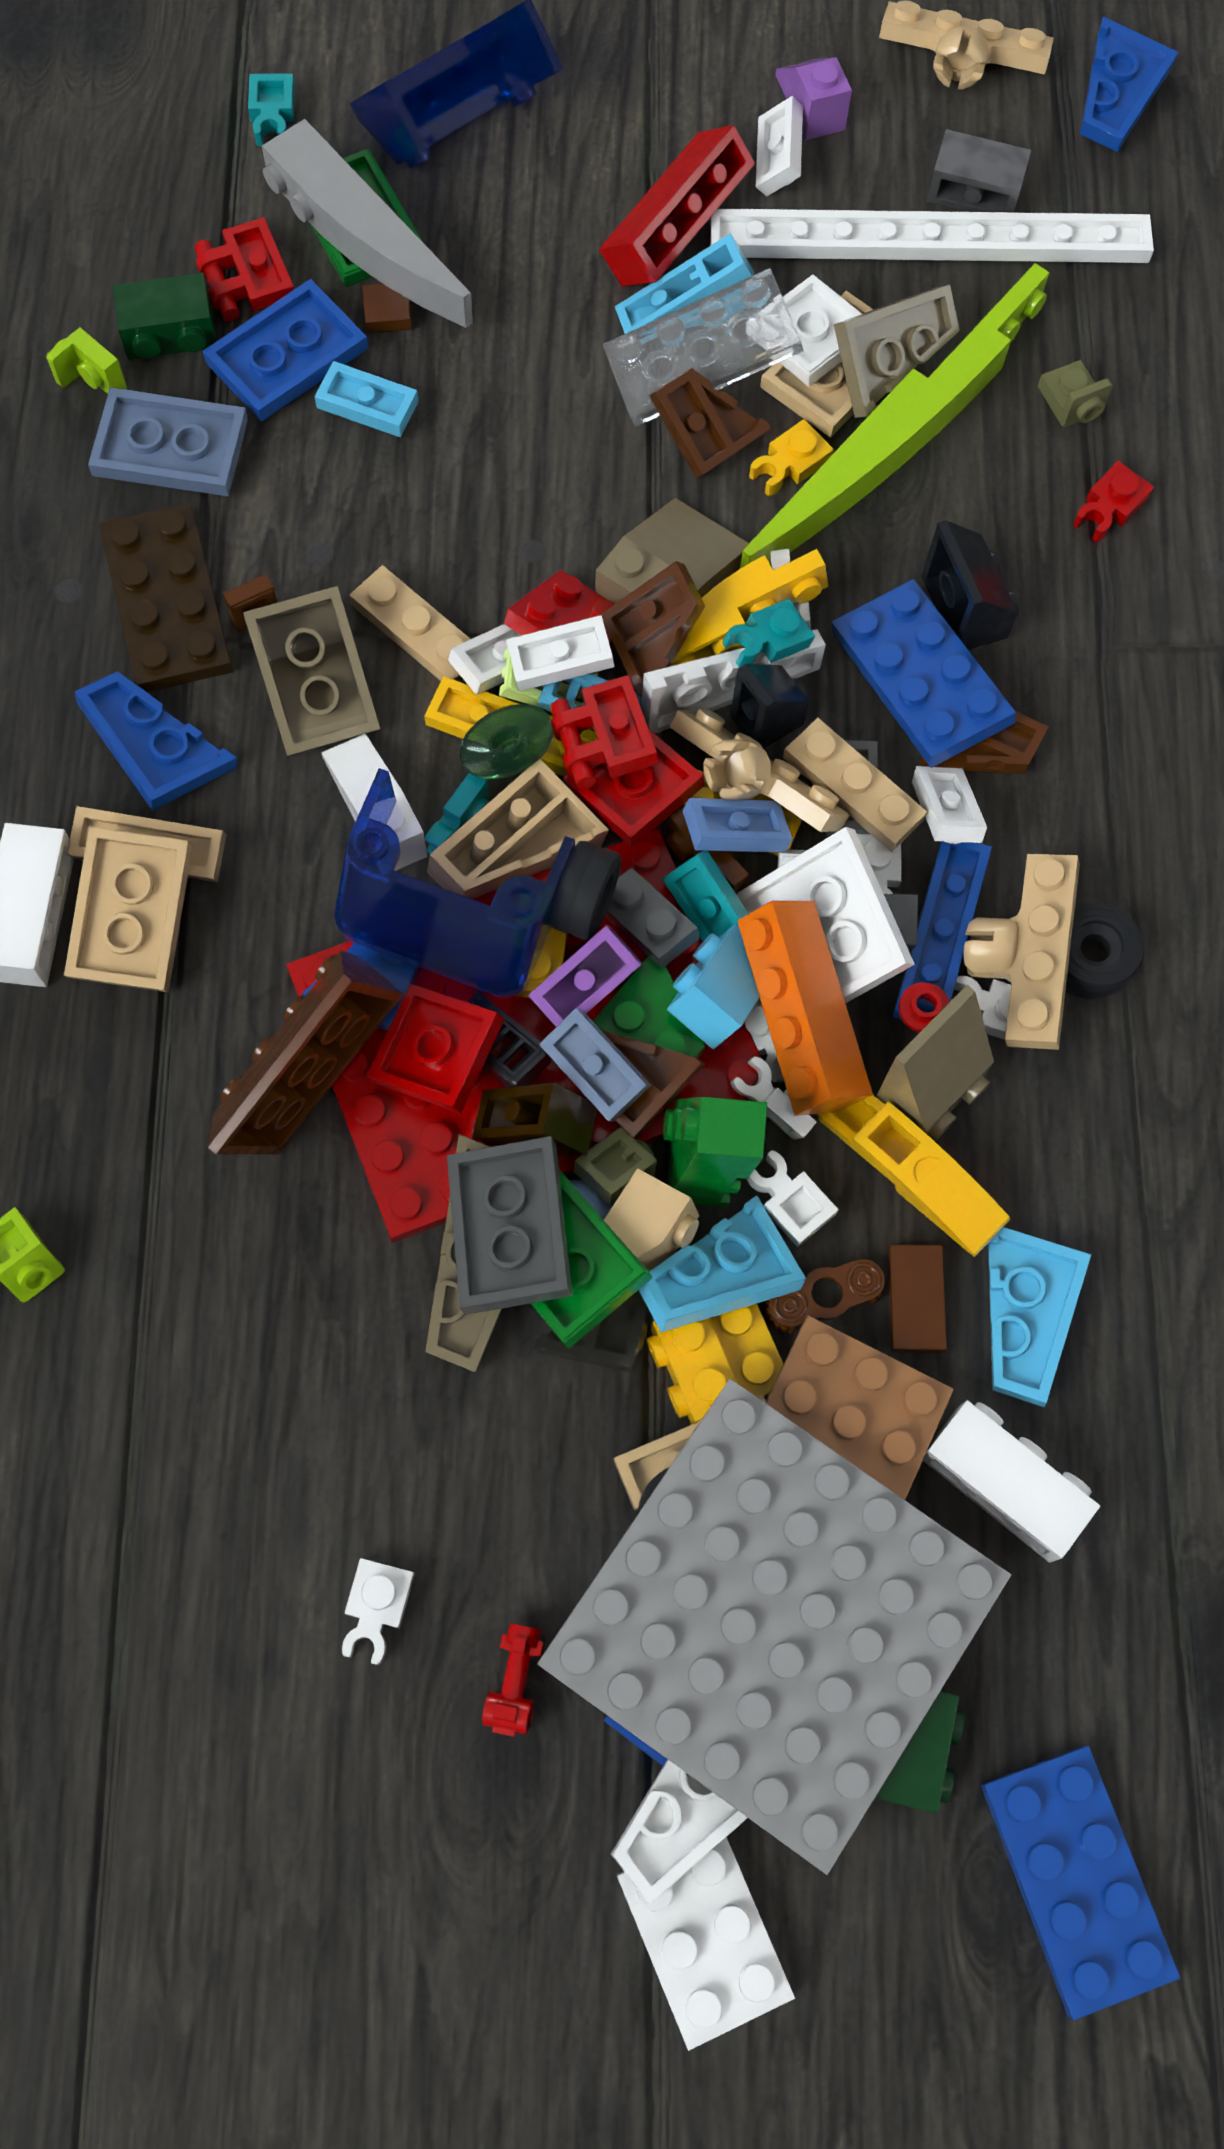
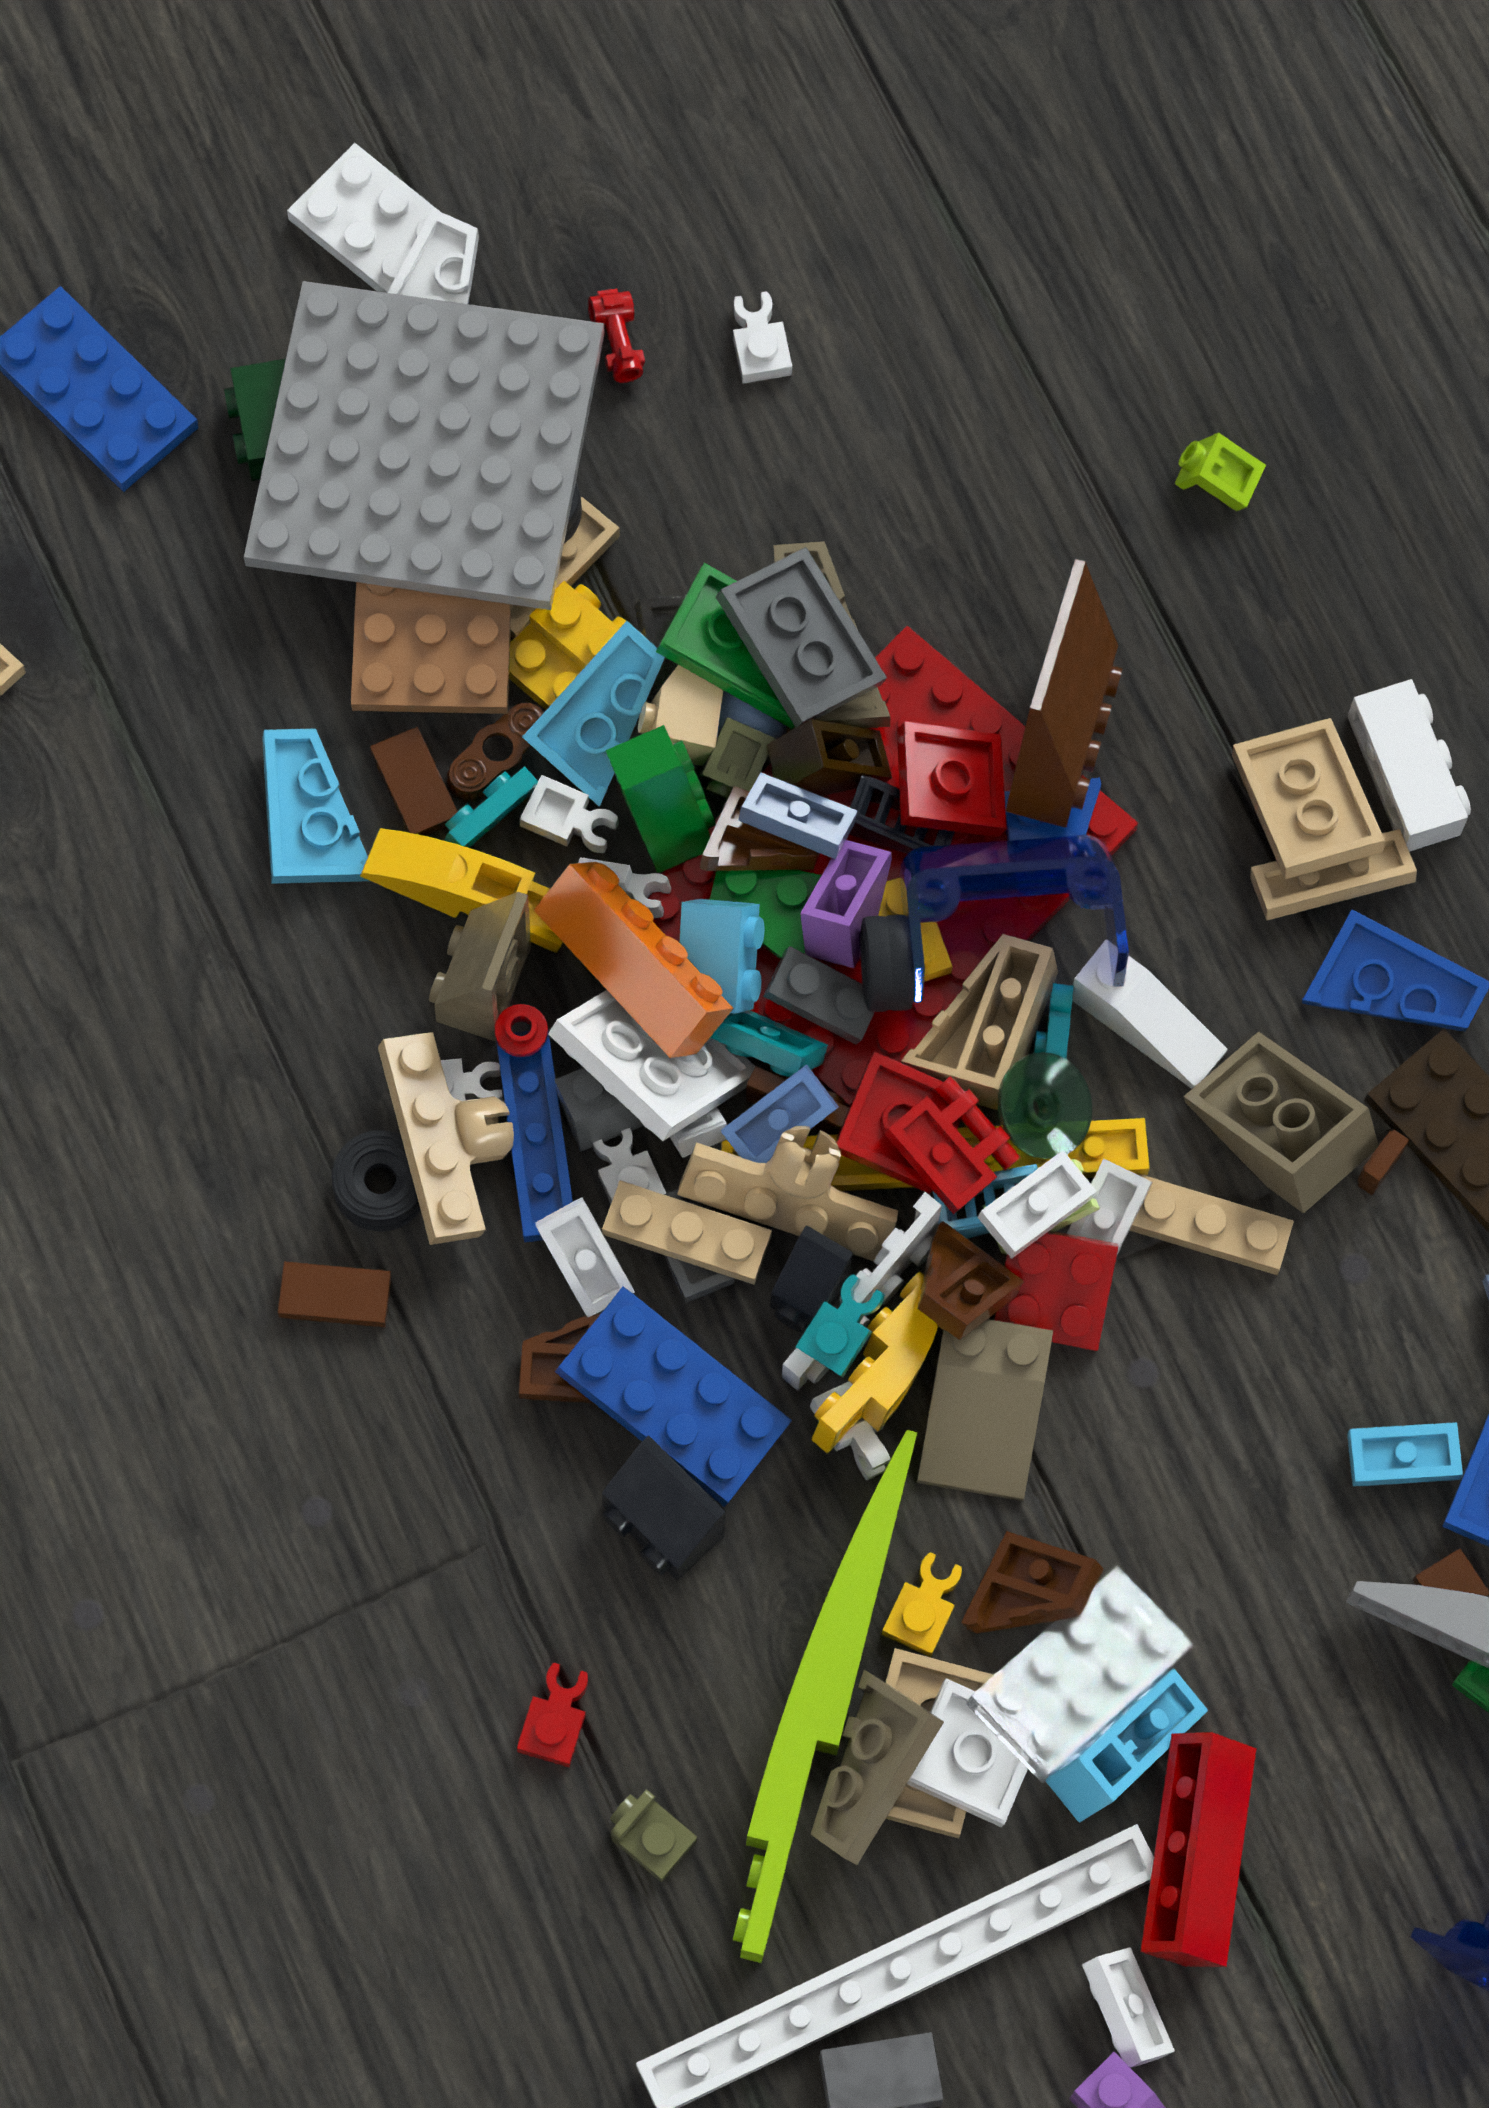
camera: 155 degrees right, 0 degrees up
white brick [923,1400,1100,1563] -> none
none -> reddish brown tile [278,1261,391,1328]
none -> teal plate [444,766,538,848]

